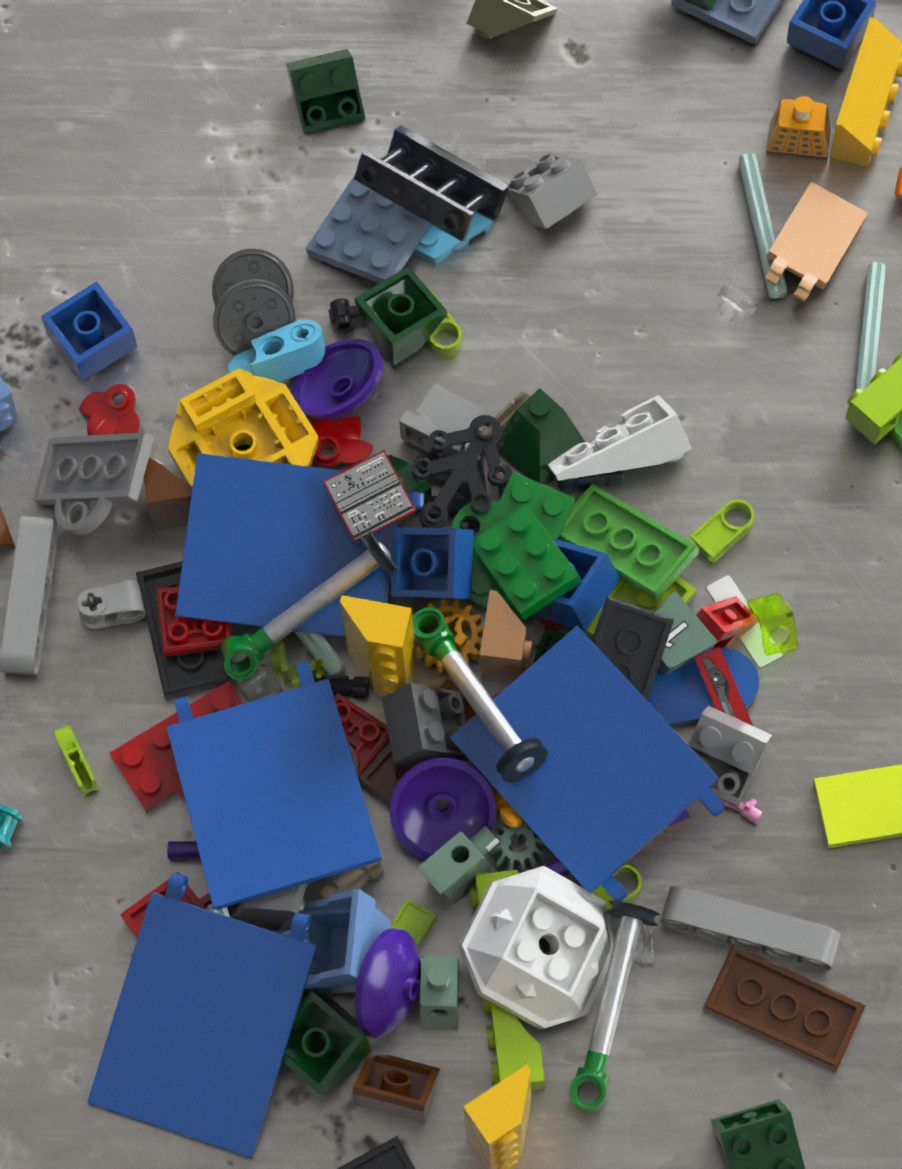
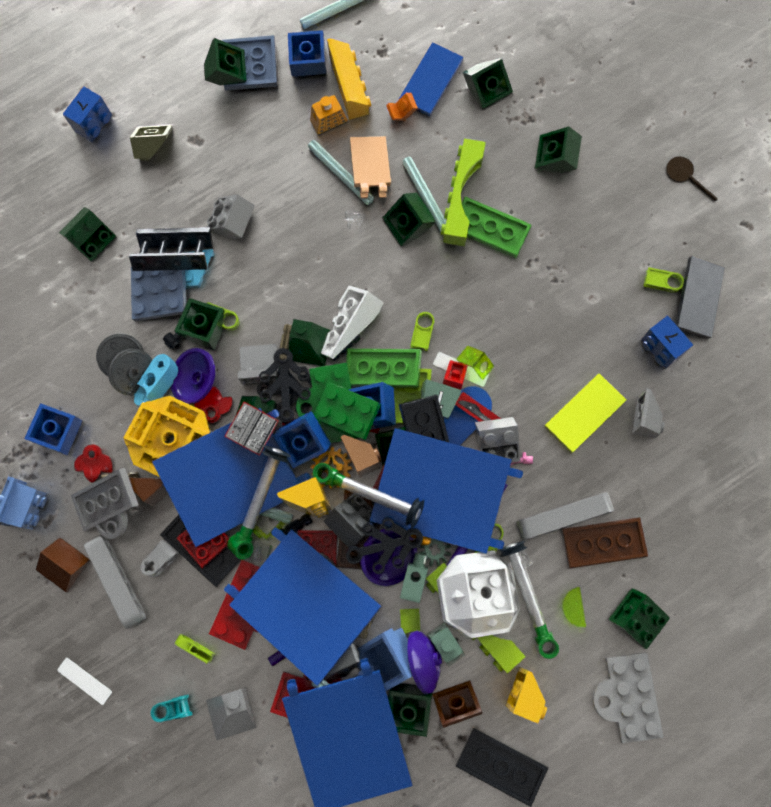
camera: 30 degrees left, 10 degrees up
none -> light grey slope [206,687,256,740]
none -> black plant [346,517,423,574]
none -> dark green slope [382,193,436,246]
none -> clear neon green tile [562,586,586,627]

